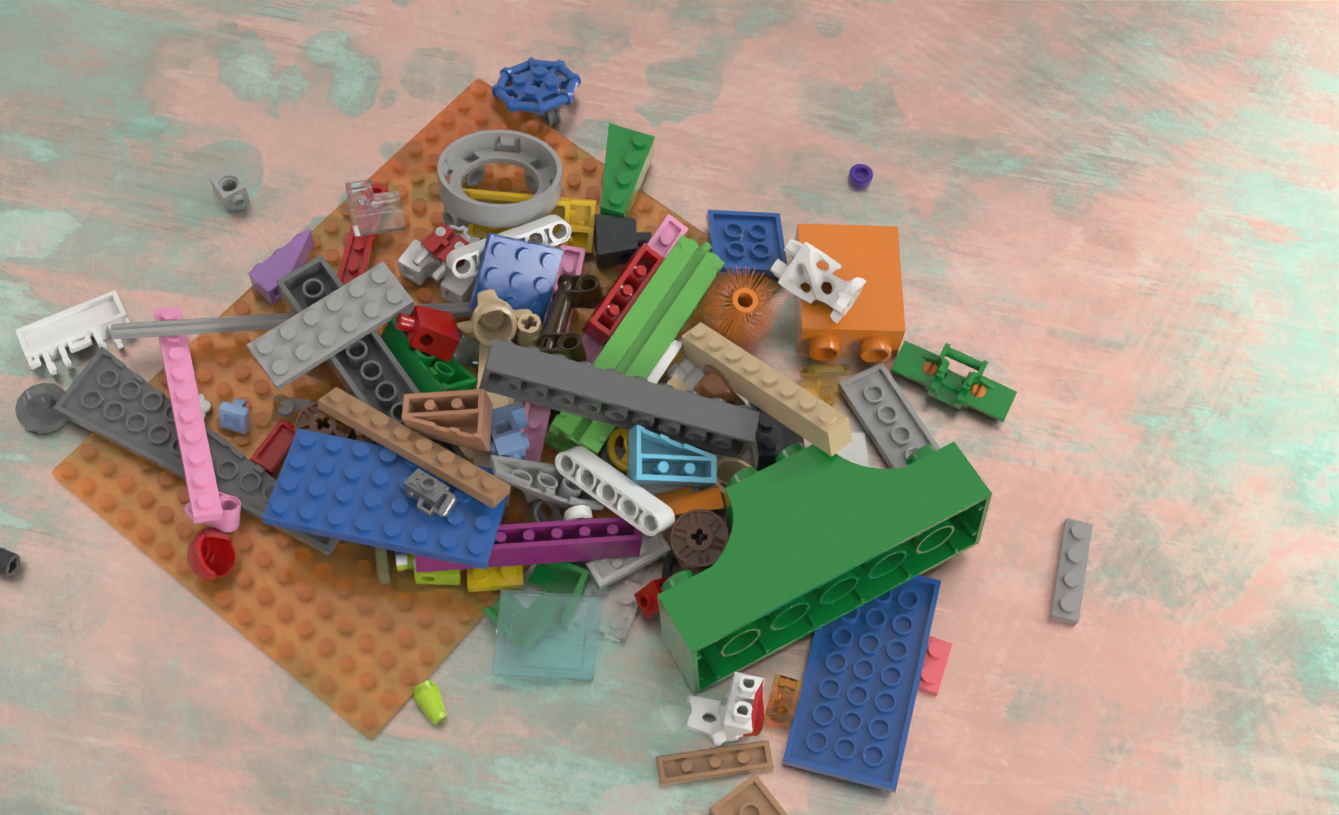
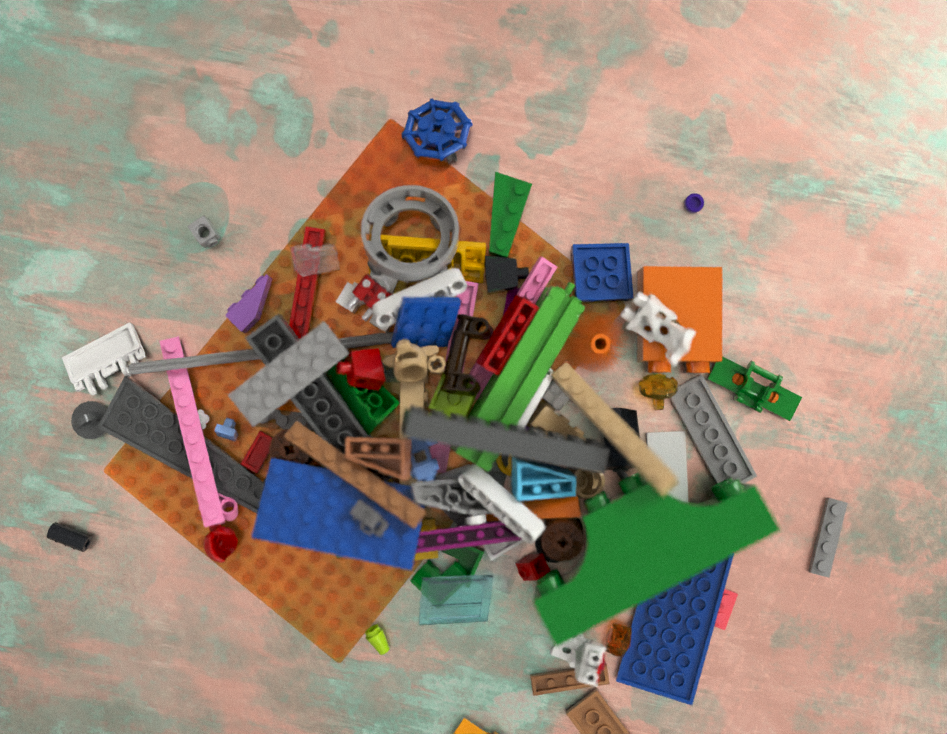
camera: 10 degrees right, 25 degrees up
dark orange piece [693,365,747,406] -> none

